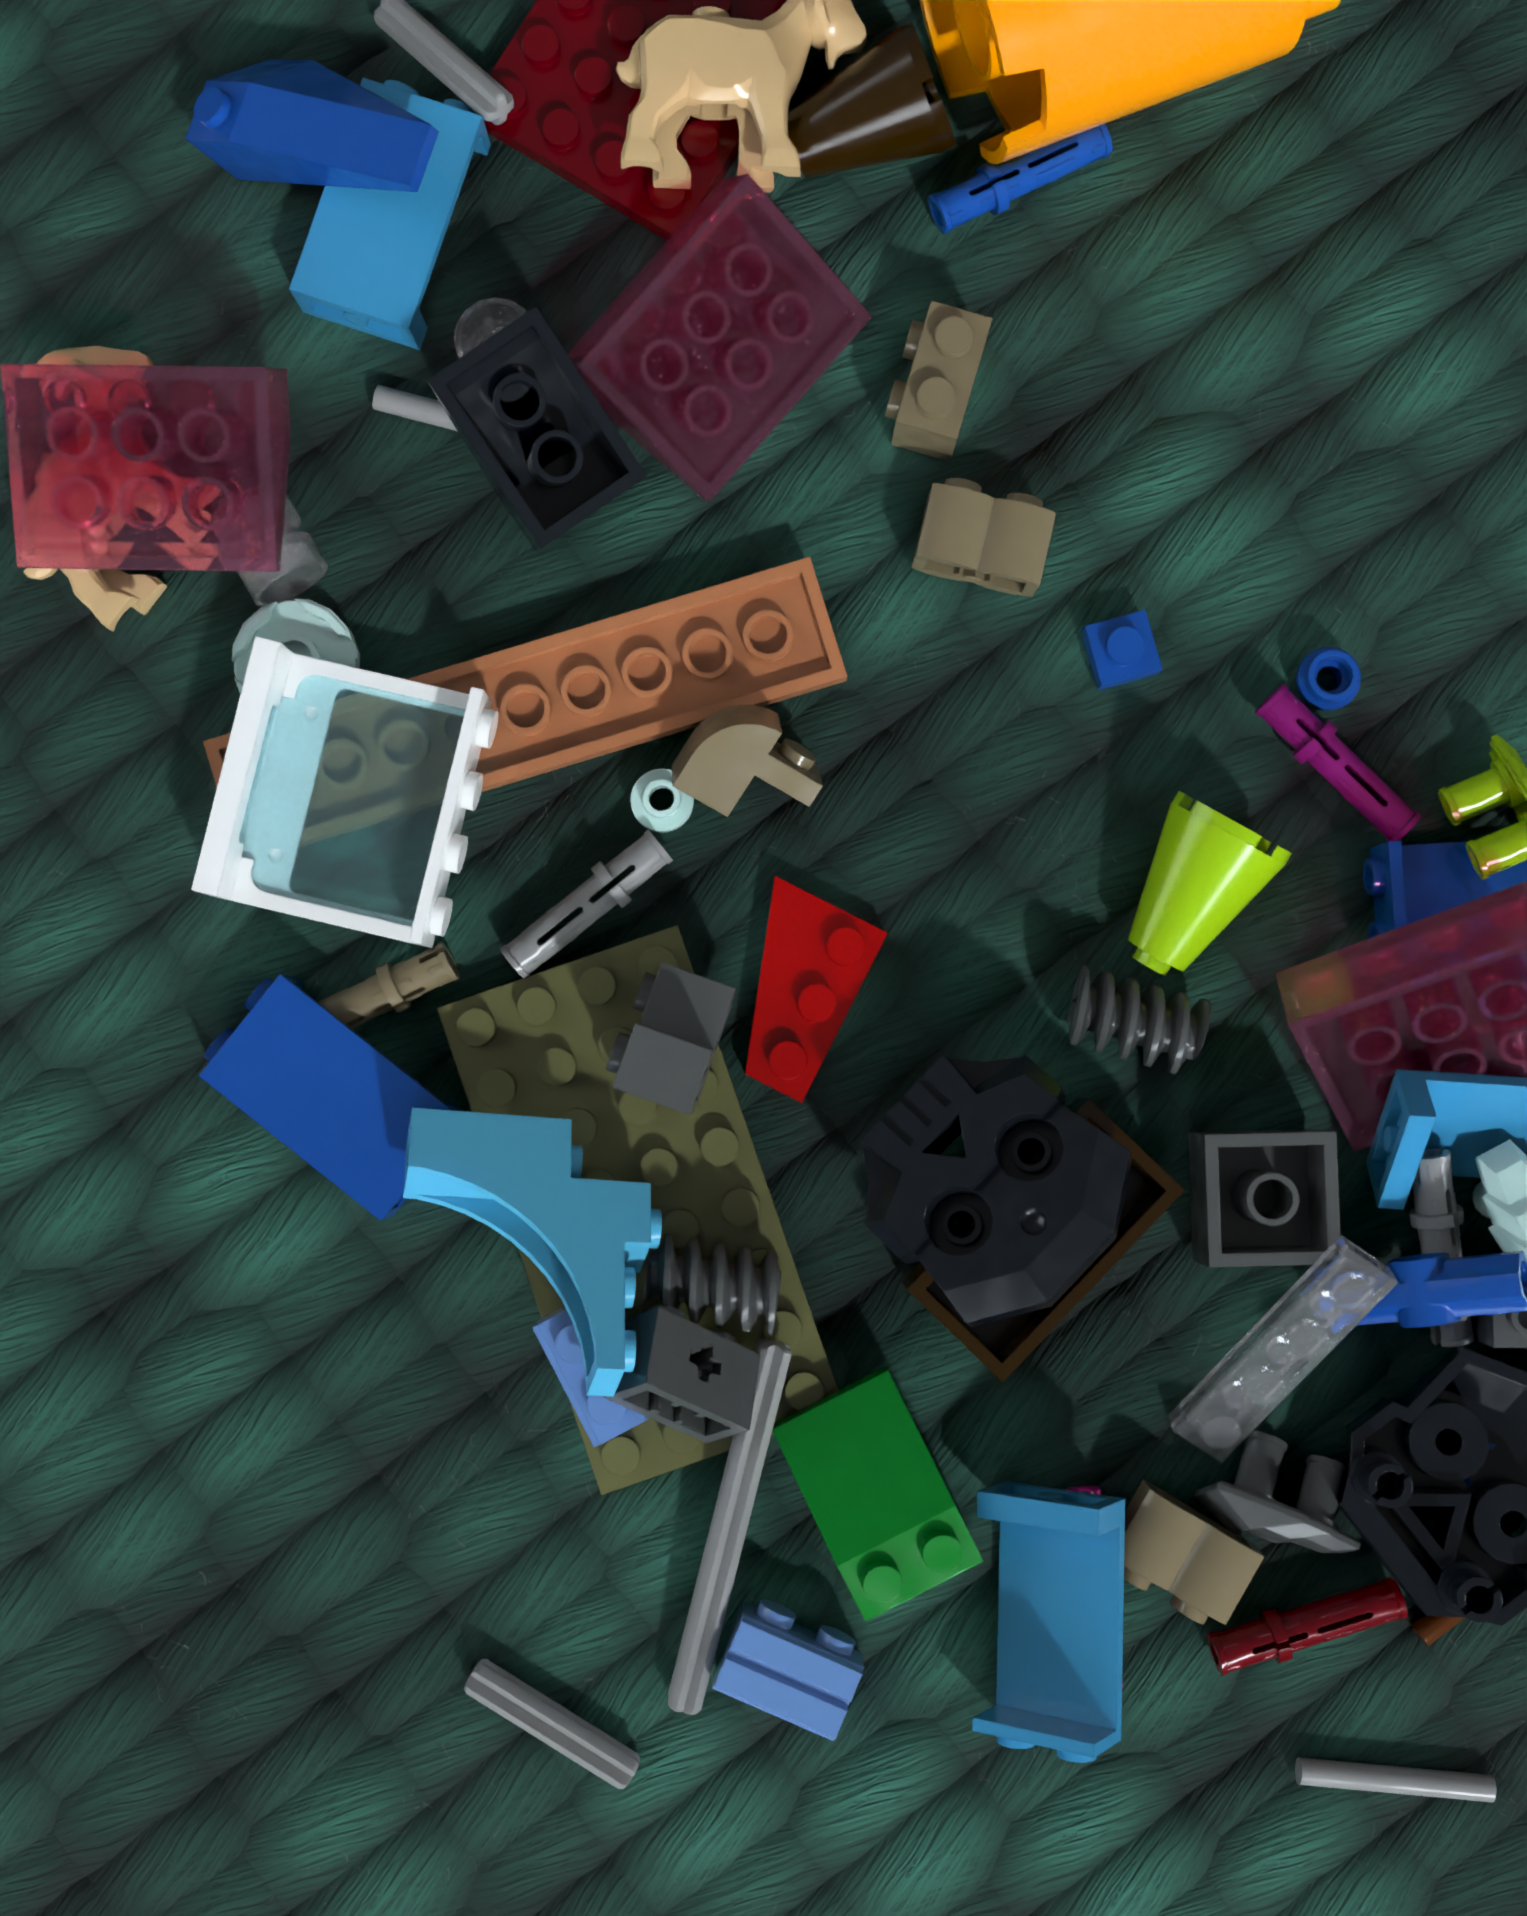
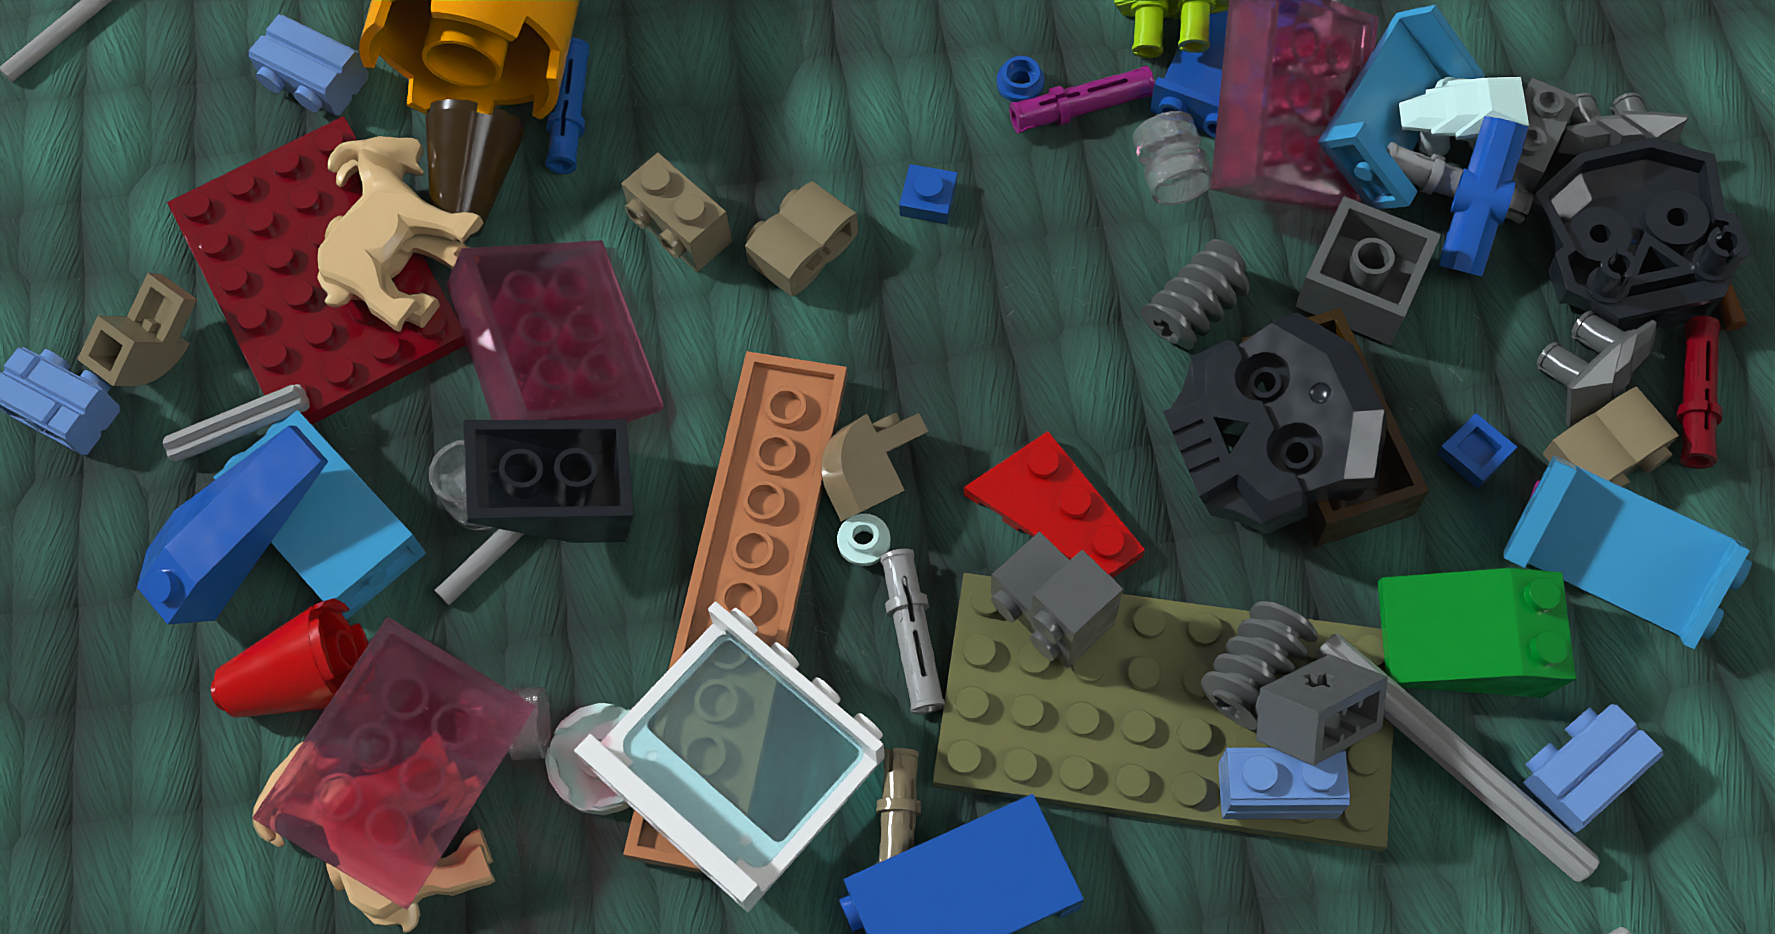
camera: 60 degrees left, 20 degrees down
medium azure arch [403,1107,662,1397] -> none
lime cone [1128,791,1292,976] -> none
clear plate [1168,1235,1398,1463] -> none
none -> red cone [211,598,375,718]
none -> clear wheel [1132,111,1214,205]
none -> blue plate [1437,413,1517,489]

